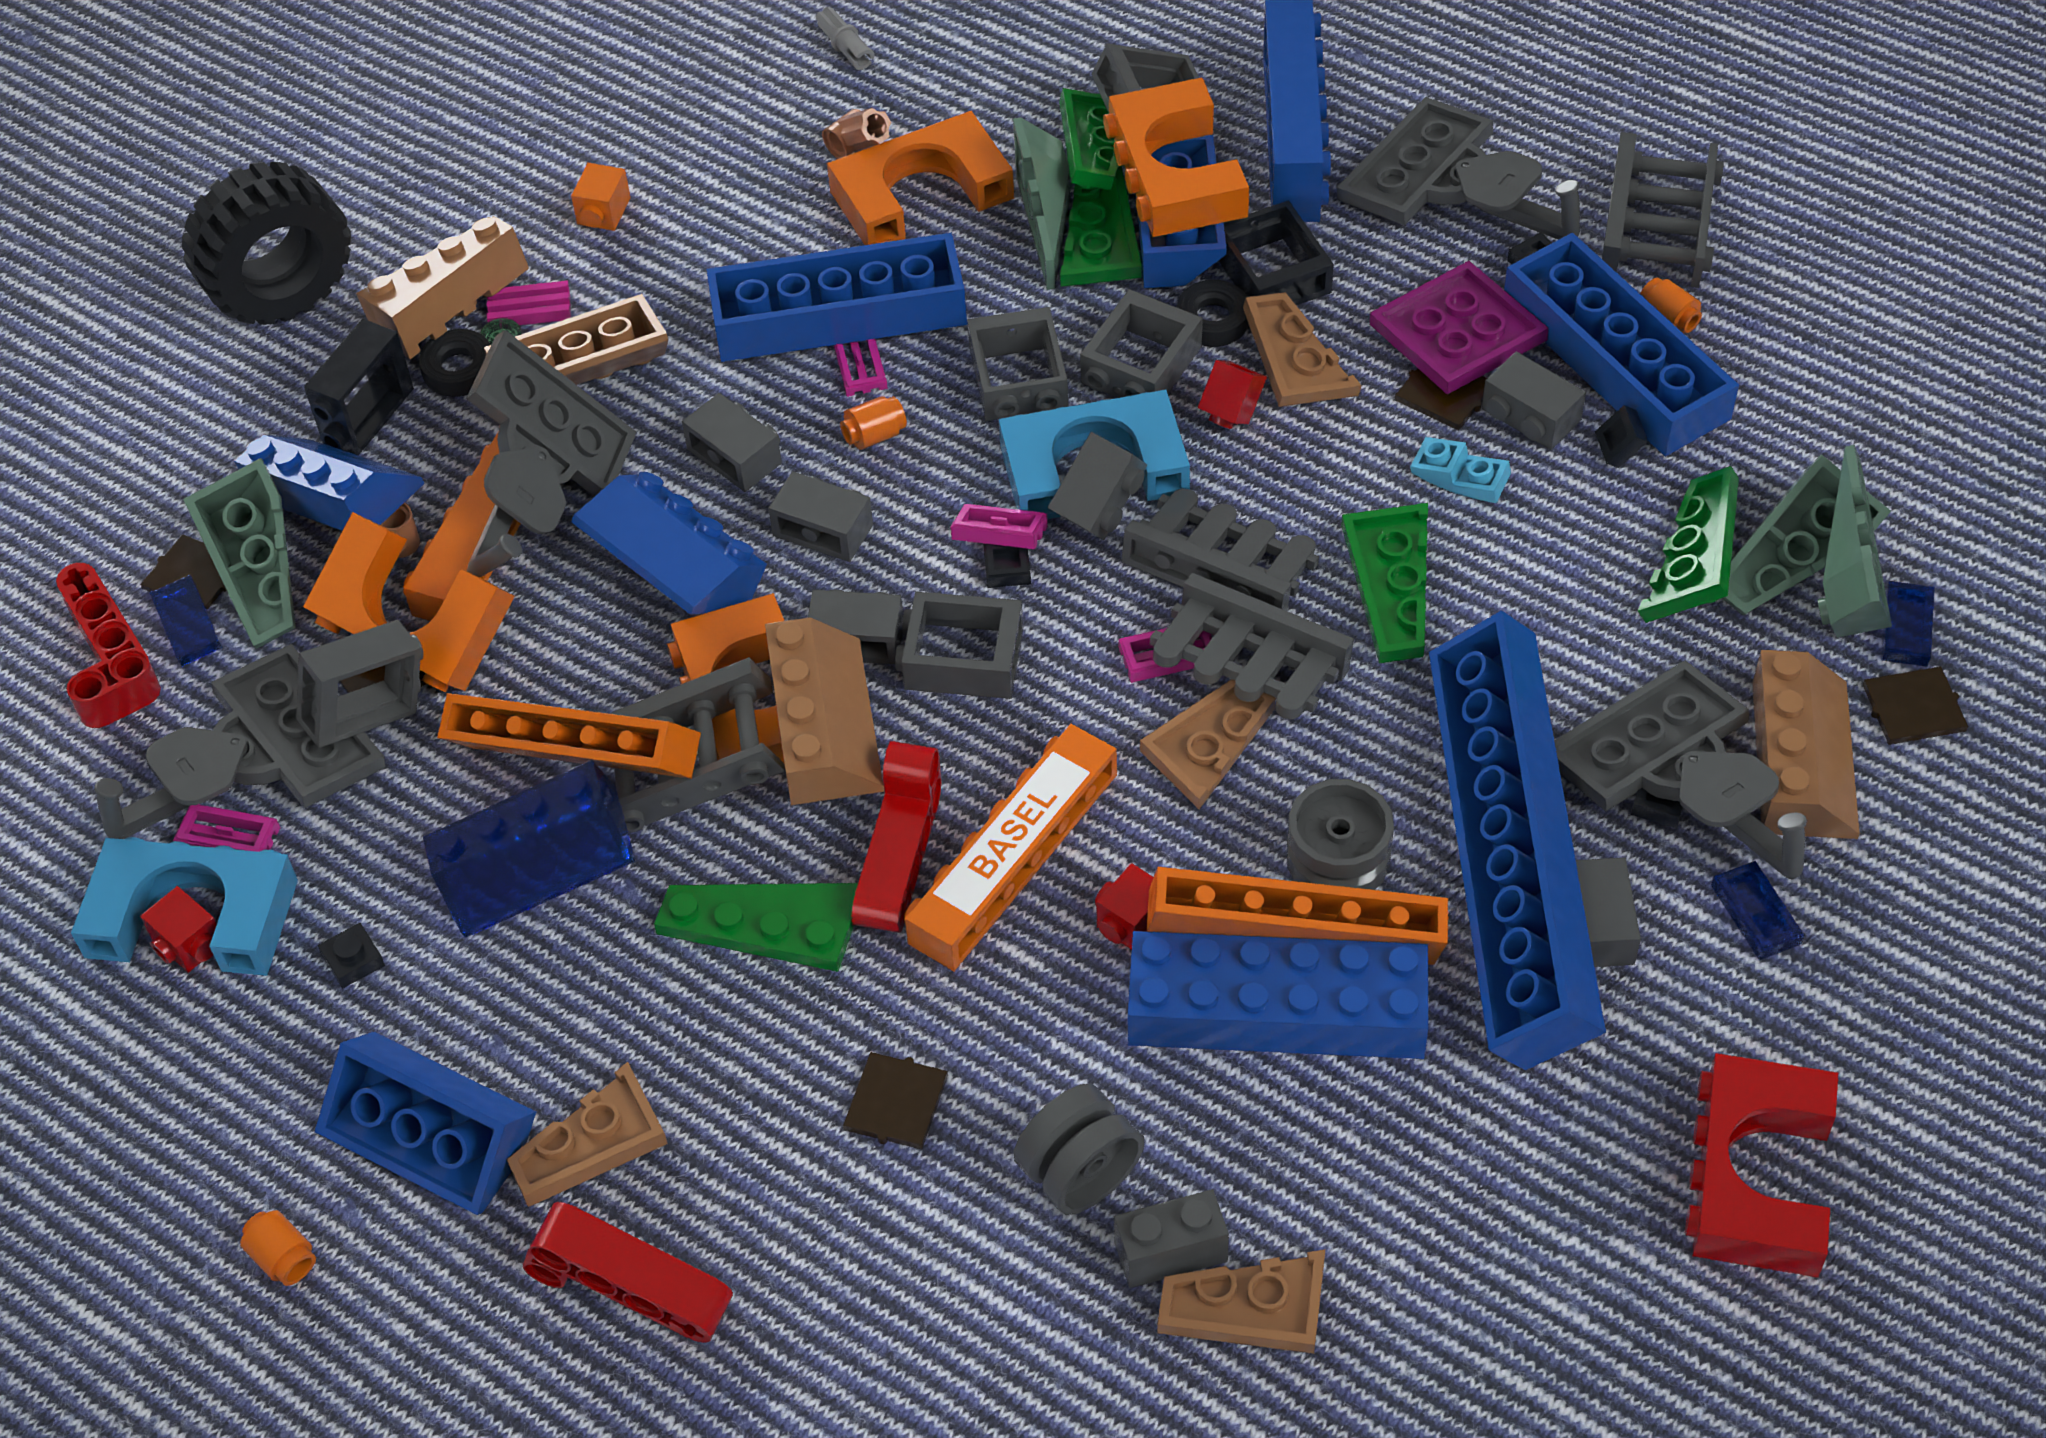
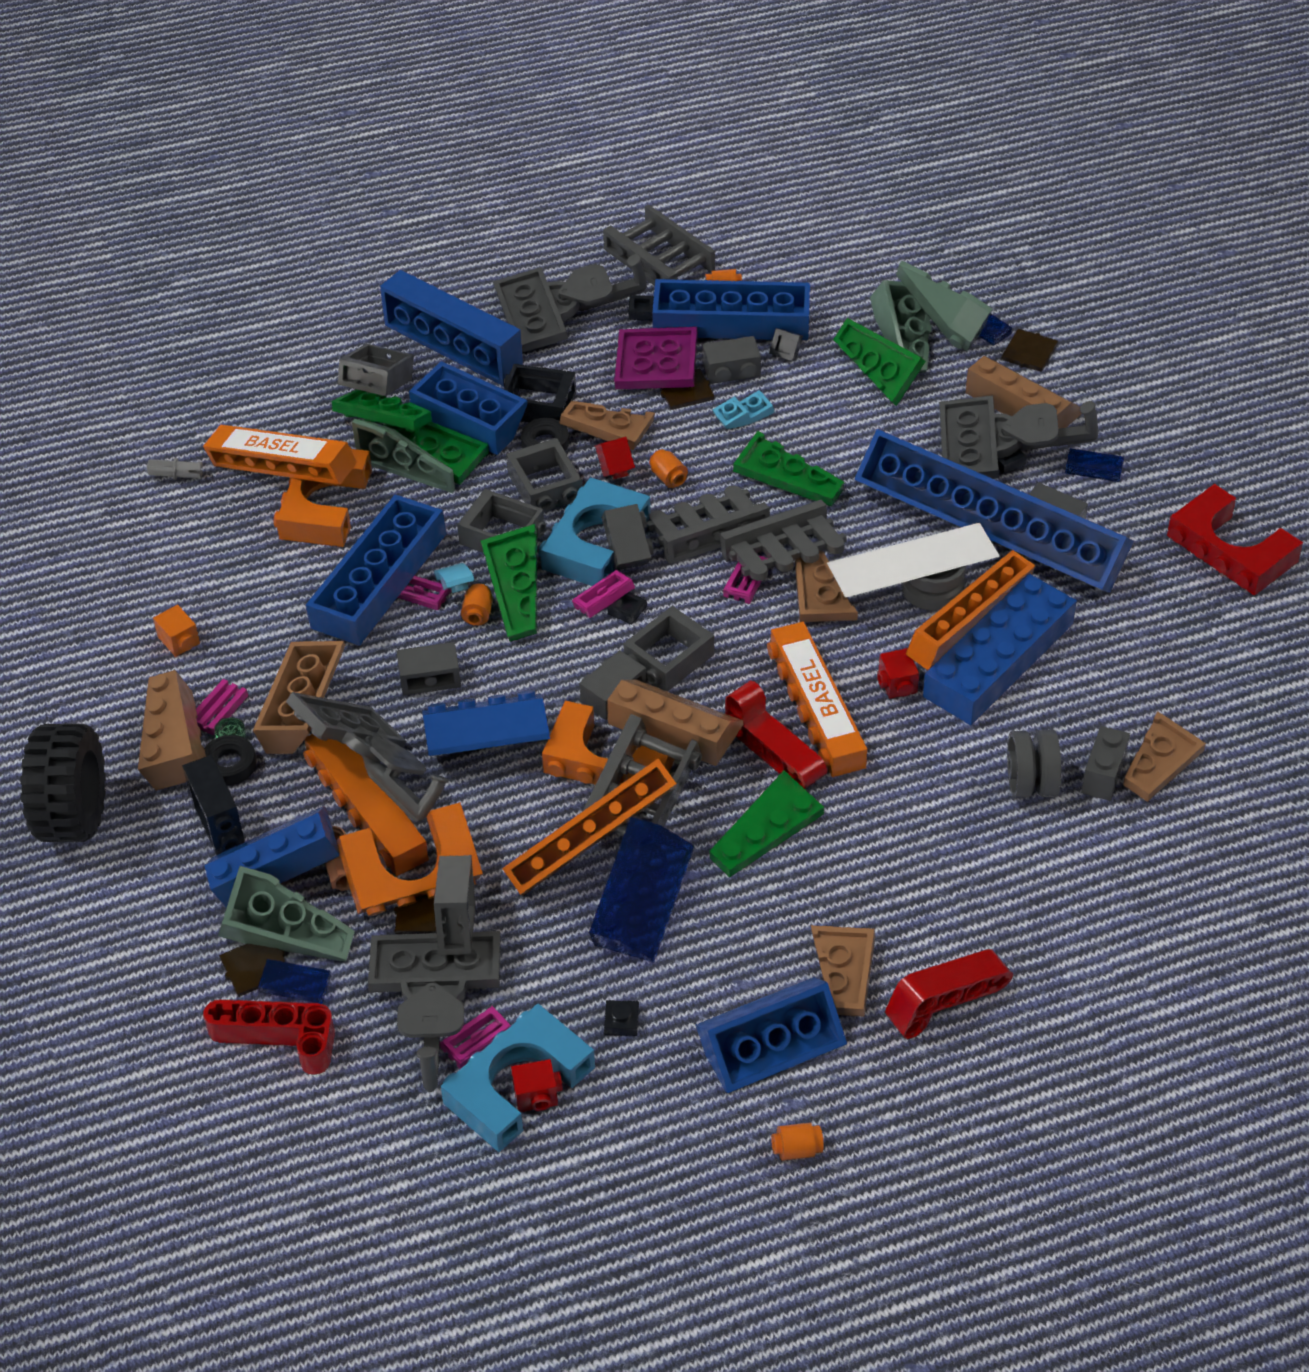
camera: 55 degrees left, 5 degrees down
dark grey brick [768,471,873,562] -> none
nougat piece [822,108,892,159] -> none
dark brown piece [843,1052,948,1150] -> none
orange arch [1103,77,1249,237] -> none
none -> orange brick [203,425,357,485]
none -> medium azure slope [434,563,475,593]
none -> green wing [481,524,537,642]
none -> orange brick [649,449,688,488]
none -> white sticker [827,523,1000,598]

